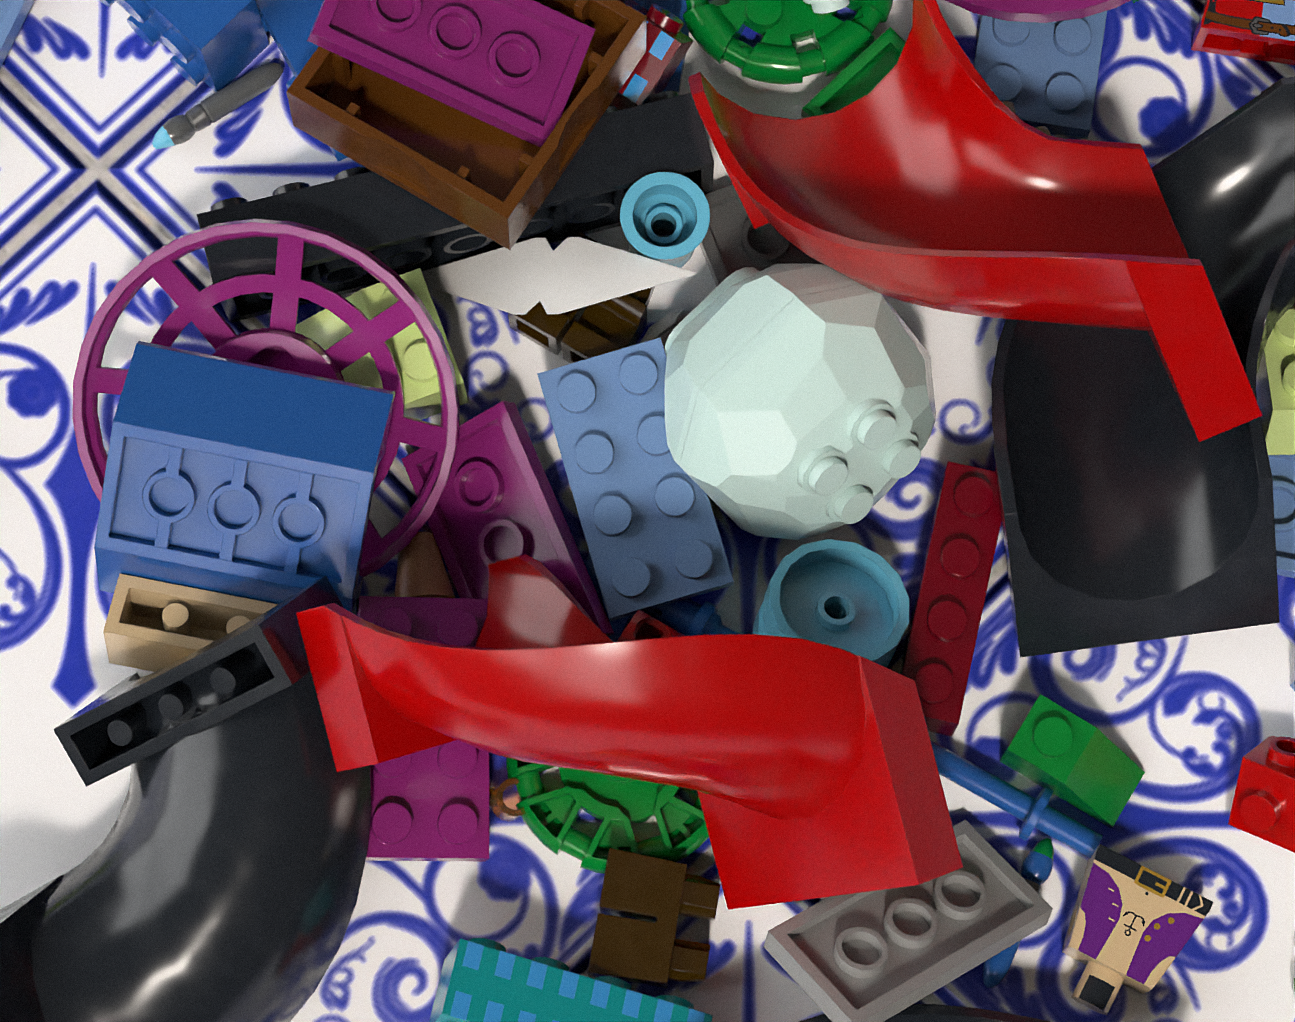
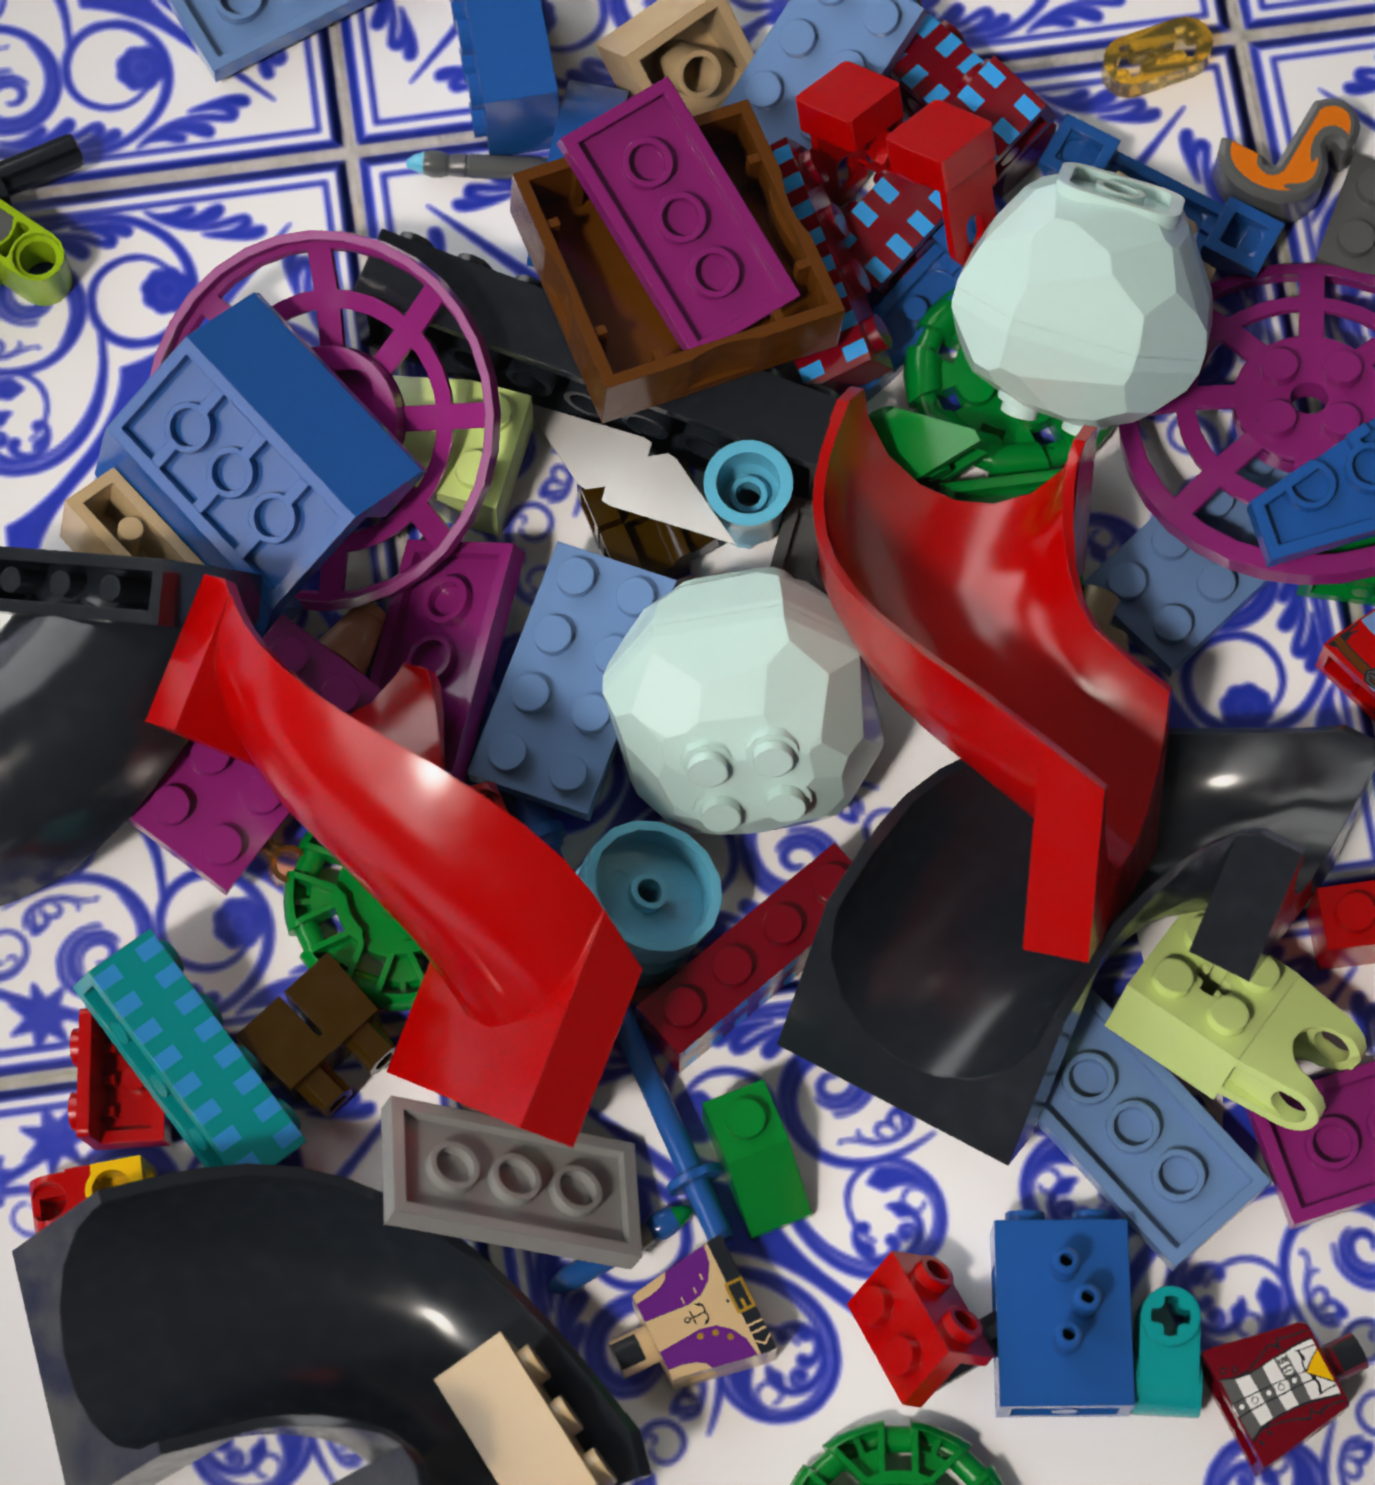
camera: 35 degrees right, 5 degrees down
none -> green slope [869,406,1004,490]

